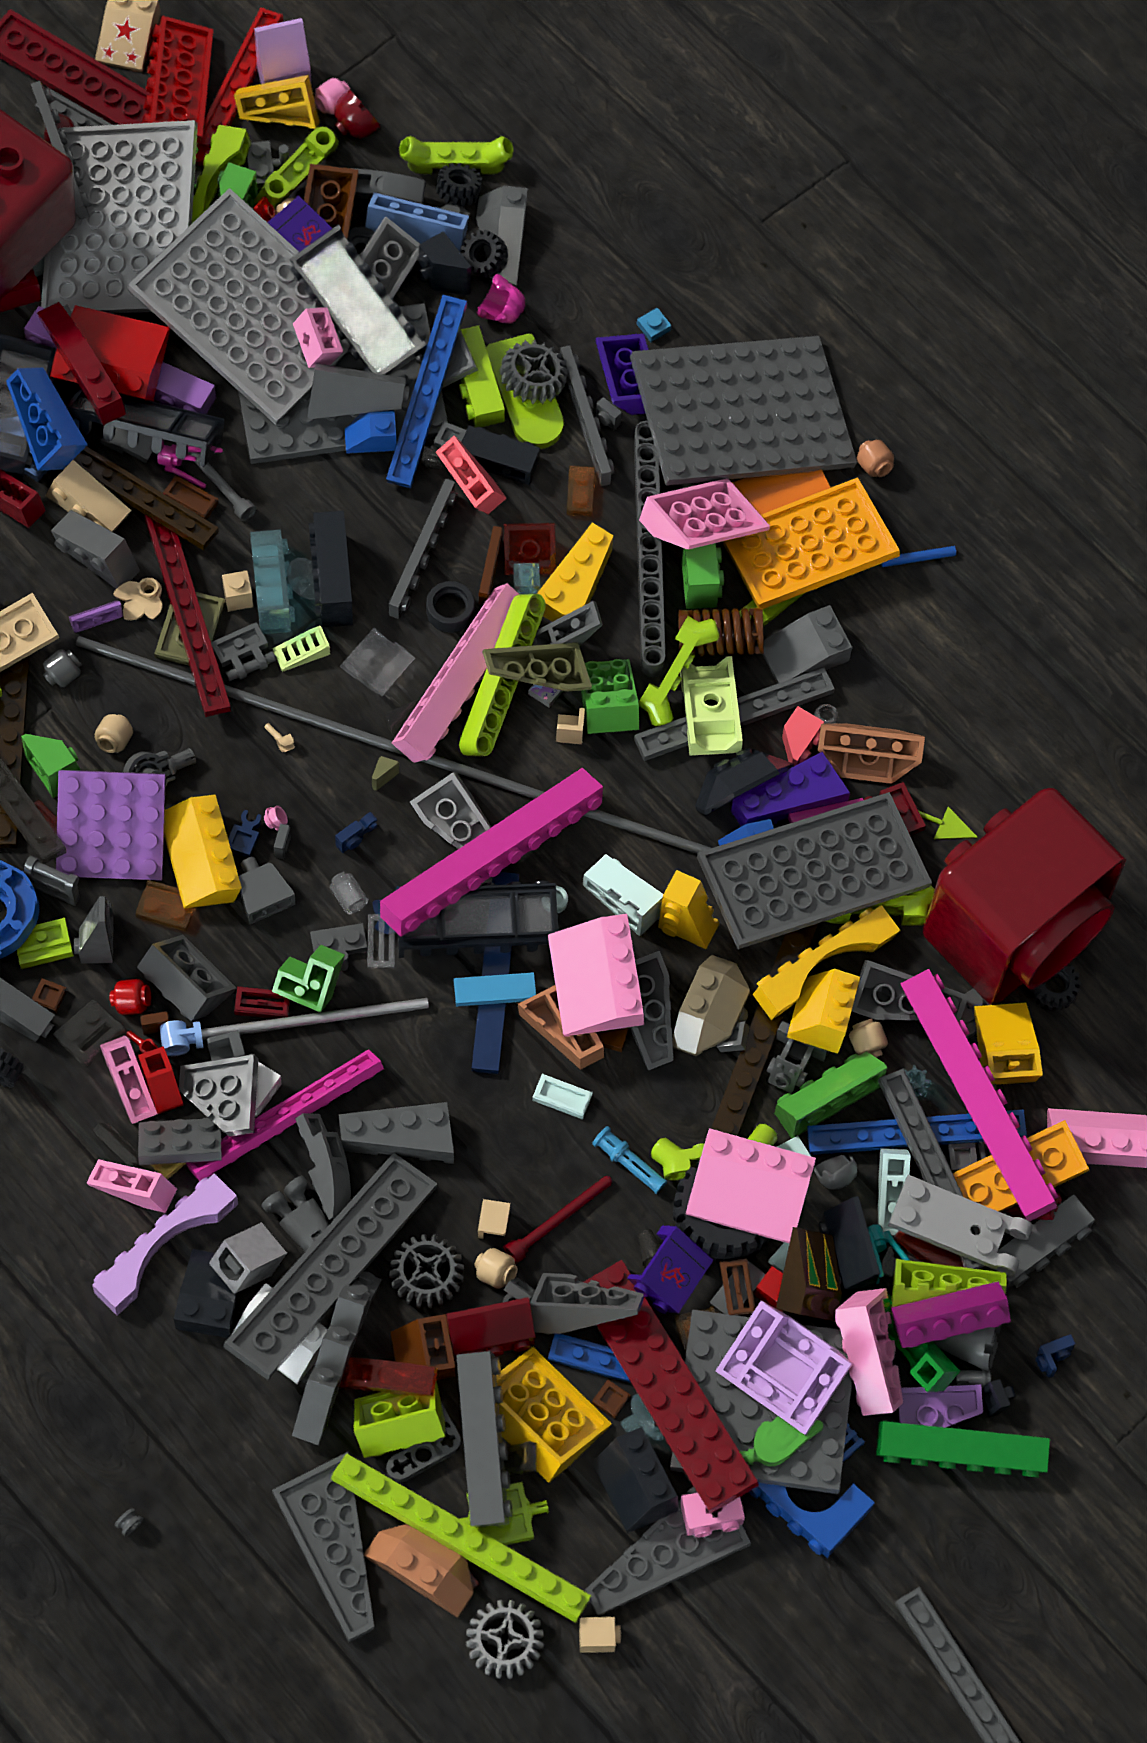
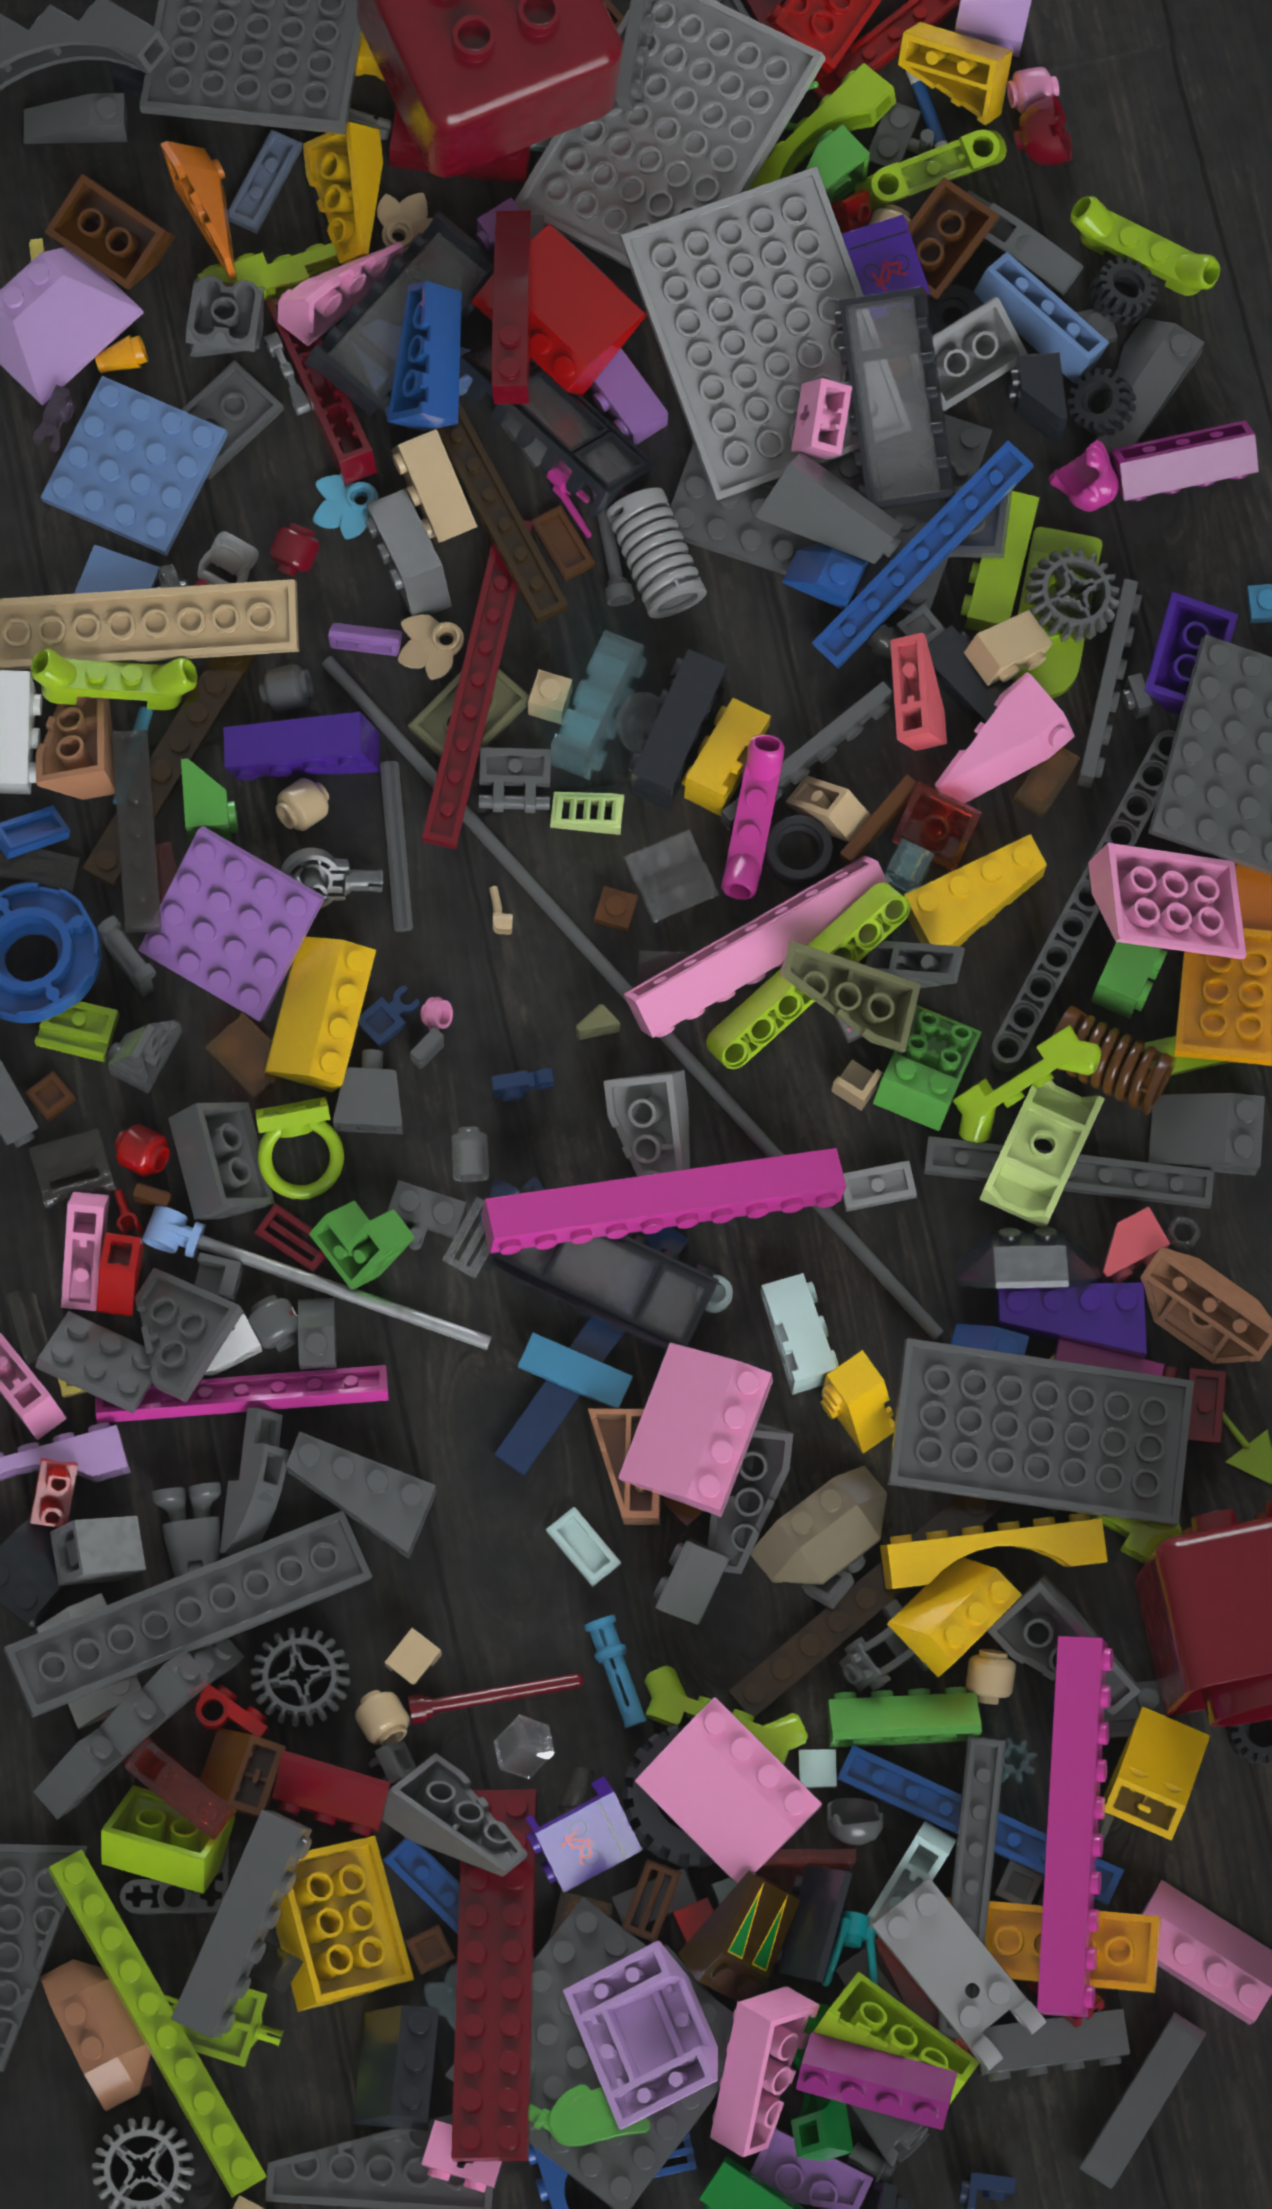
camera: 30 degrees right, 10 degrees up
none -> hips [30,1458,78,1527]
none -> red plate [195,1684,270,1739]
none -> dark purple wedge [223,712,380,781]
none -> dark grey head [248,1295,298,1352]
none -> lime tile [255,1096,344,1200]
none -> dark red head [269,522,320,577]
none -> dark grey slope [298,1298,337,1371]
none -> medium azure plate [313,475,378,539]
none -> dark grey axle [380,761,413,932]
none -> clear panel [494,1714,555,1779]
none -> reddish brown plate [594,886,638,932]
none -> light grey piece [606,488,707,618]
none -> dark grey slope [653,1538,731,1625]
none -> yellow wedge [681,698,771,816]
none -> dark pink plate [721,734,785,900]
none -> clear red tile [761,1849,856,1868]
none -> tan slope [785,776,871,842]
none -> light grey plate [842,1161,917,1212]
none -> blue bar [906,71,948,148]
none -> bright pink wedge [934,672,1075,811]
none -> tan brick [964,610,1053,686]
none -> dark grey beam [1079,2012,1206,2189]
none -> brick [1111,420,1259,501]

